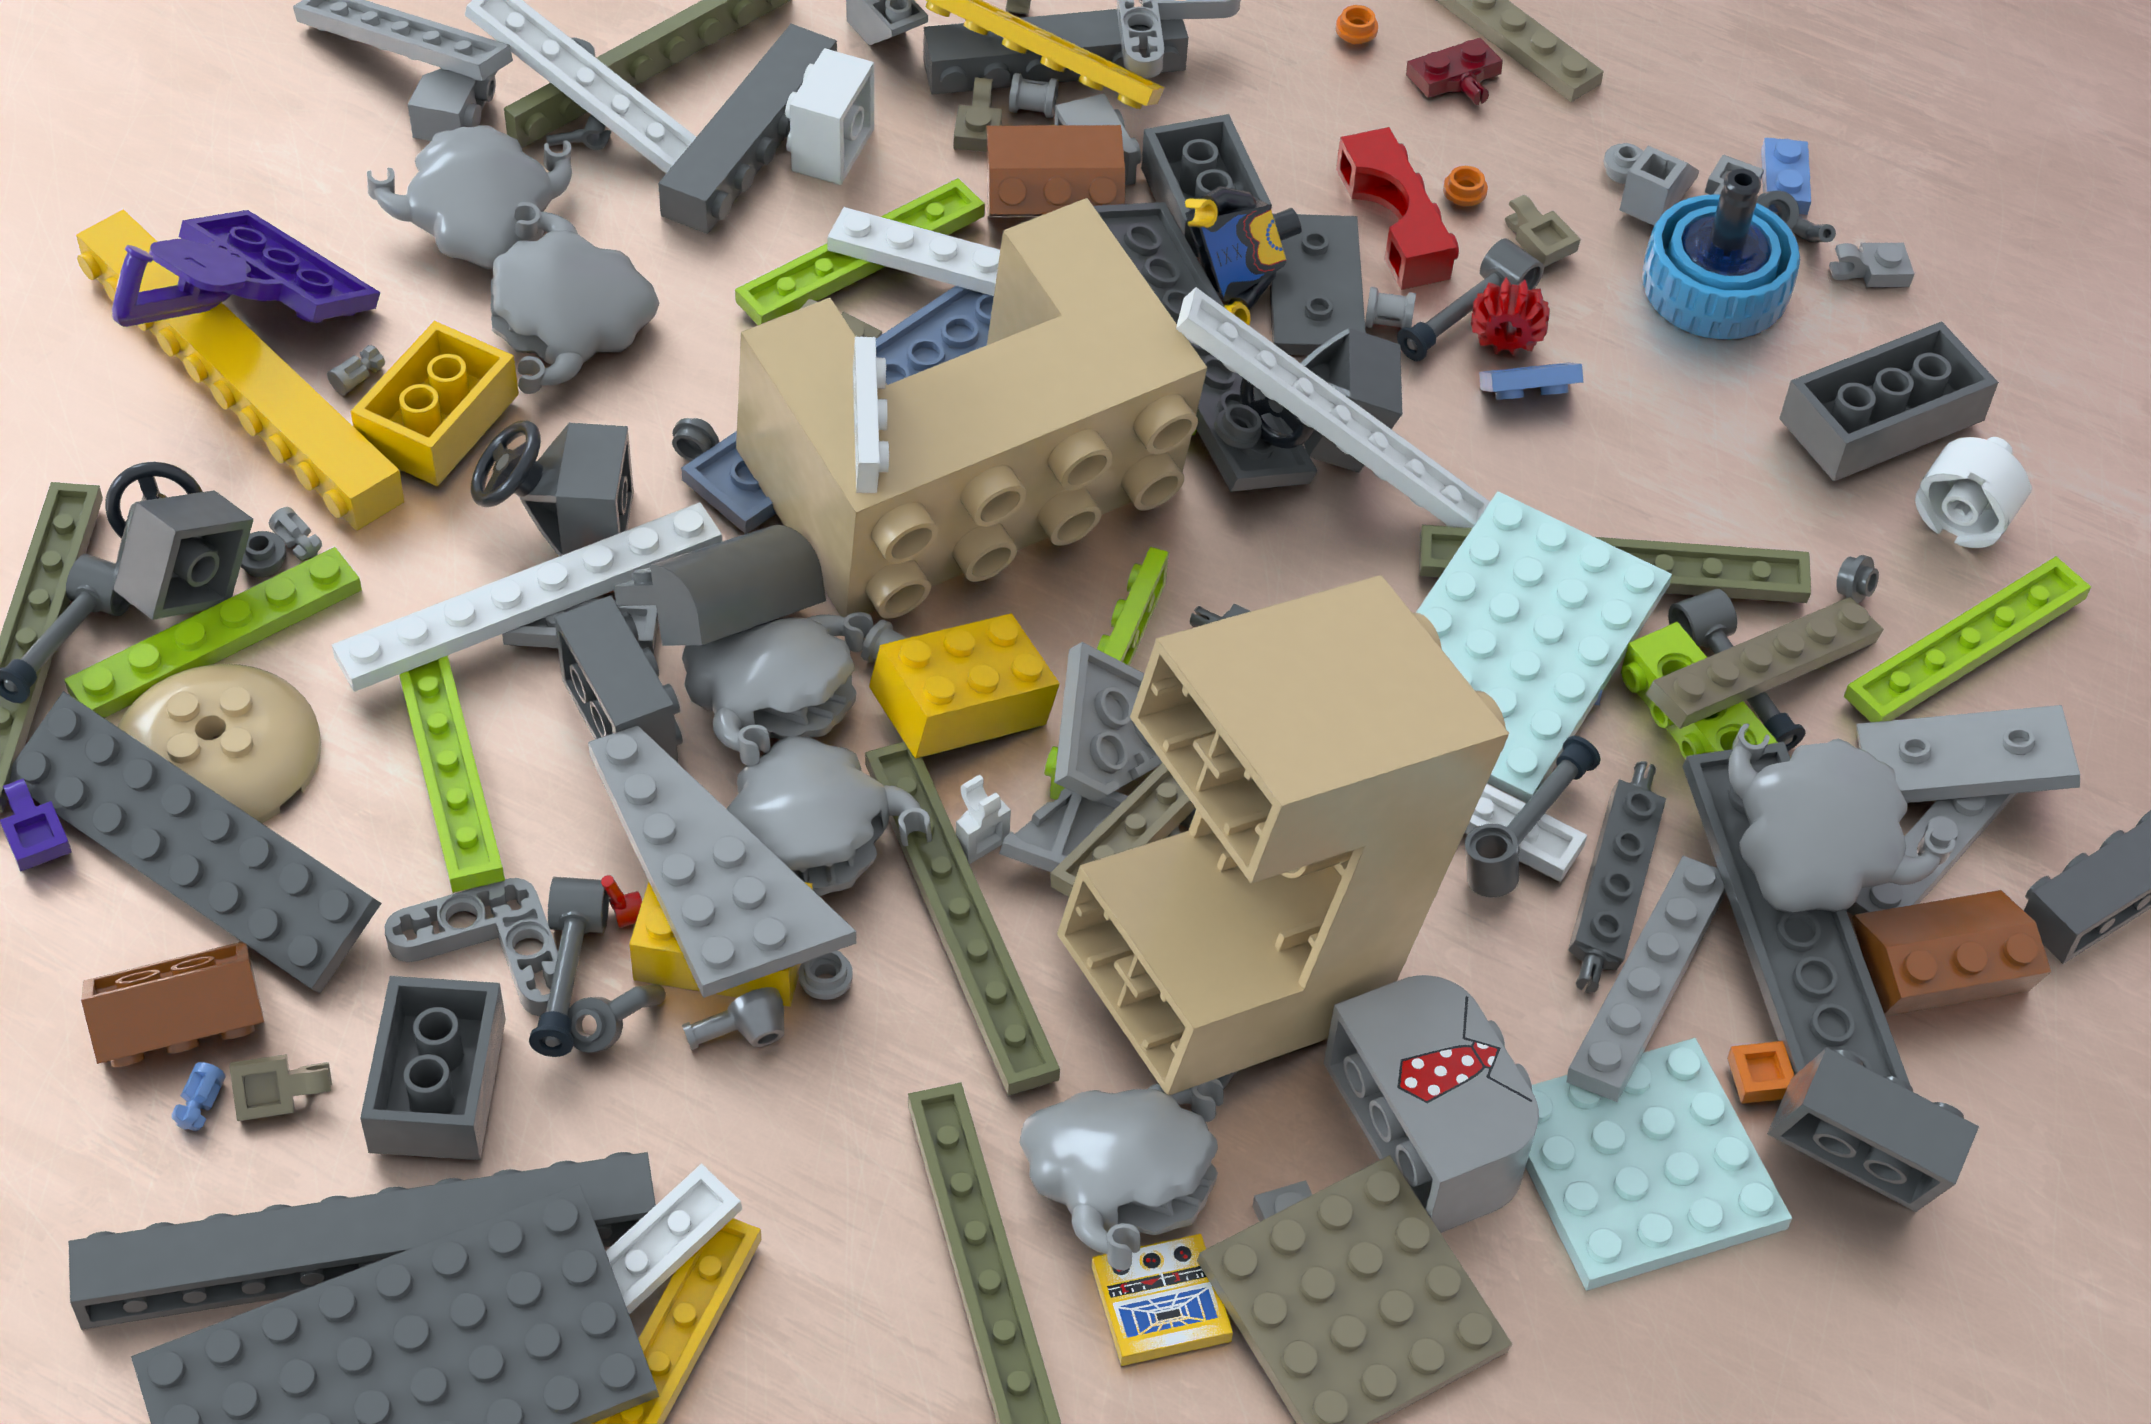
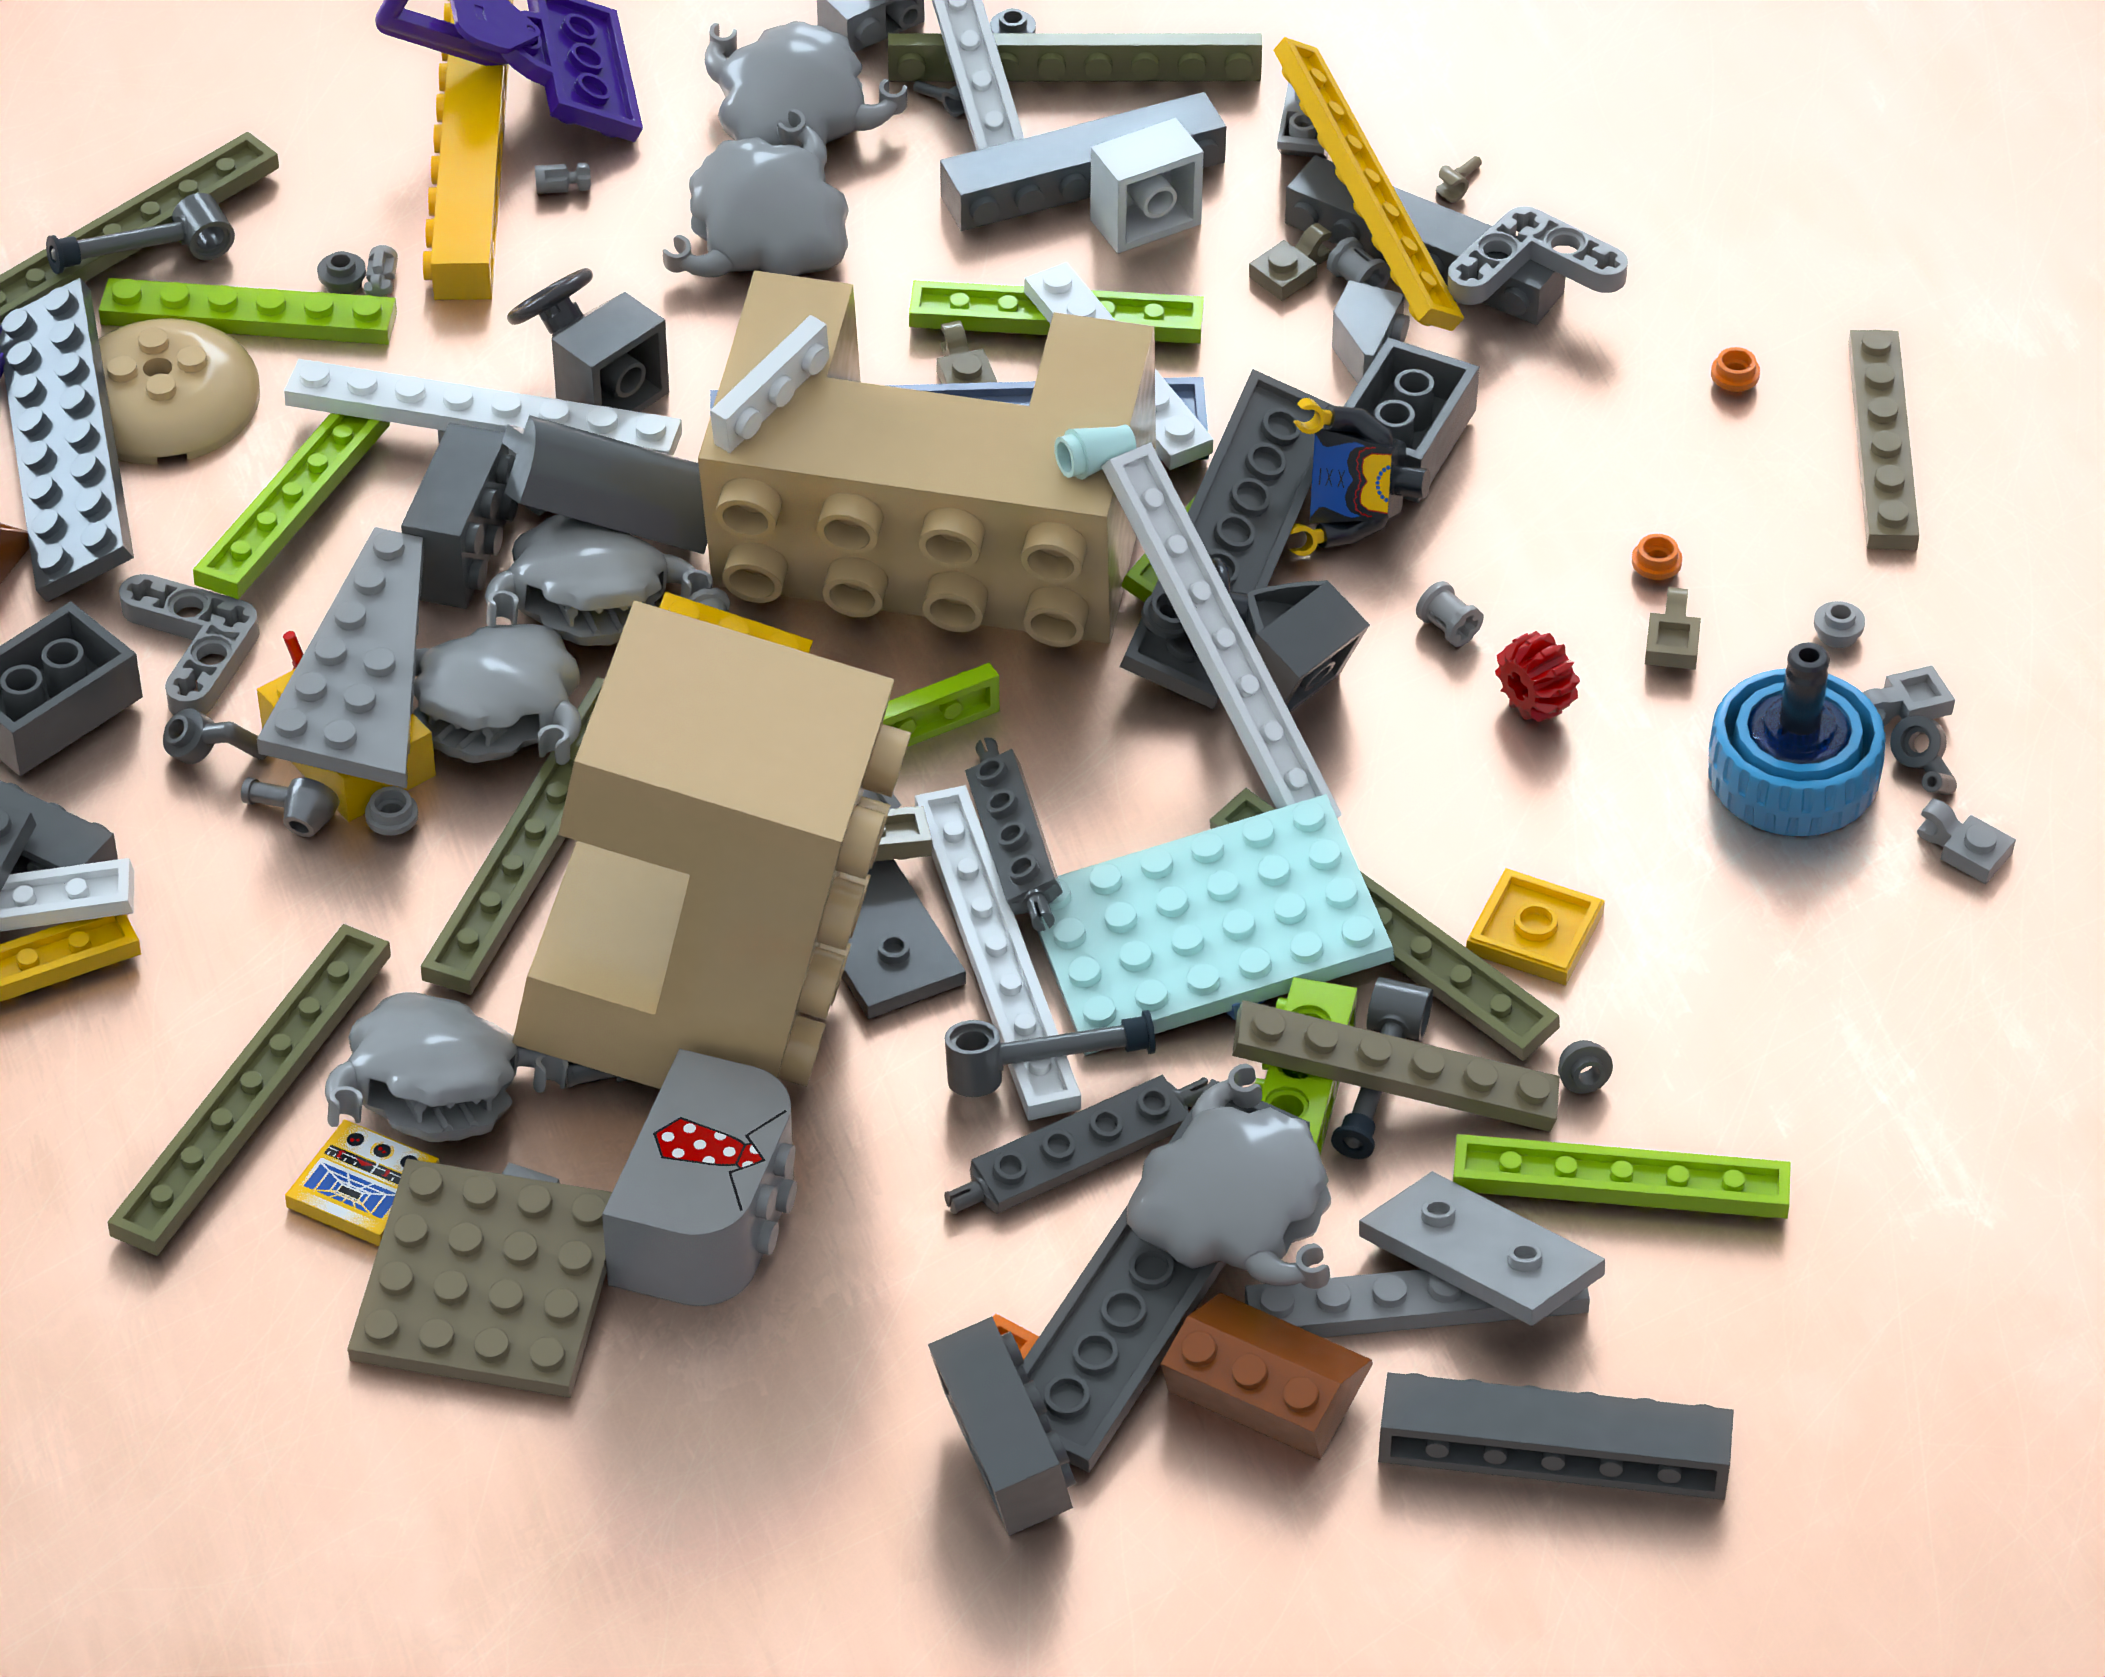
camera: 45 degrees right, 5 degrees down
dark grey piece [105,461,254,620] -> none
yellow brick [350,320,519,487] -> none
dark grey piece [529,876,610,1057] -> none
dark orange slope [986,125,1125,217] -> none
dark grey plate [1270,213,1366,355] -> none
red arch [1336,127,1459,290] -> none
dark grey piece [1397,238,1544,361] -> none
dark red plate [1406,37,1503,105] -> none
medium blue plate [1479,362,1583,400] -> none
light aqua plate [1526,1038,1792,1291] -> none
light grey plate [1566,856,1726,1102] -> none
light grey slope [1619,146,1699,225] -> none
medium blue plate [1761,138,1811,215] -> none
dark grey brick [1779,321,1999,481] -> none
white brick [1915,437,2032,548] -> none
none -> light aqua cone [1054,424,1136,480]
none -> yellow tile [1466,868,1605,986]

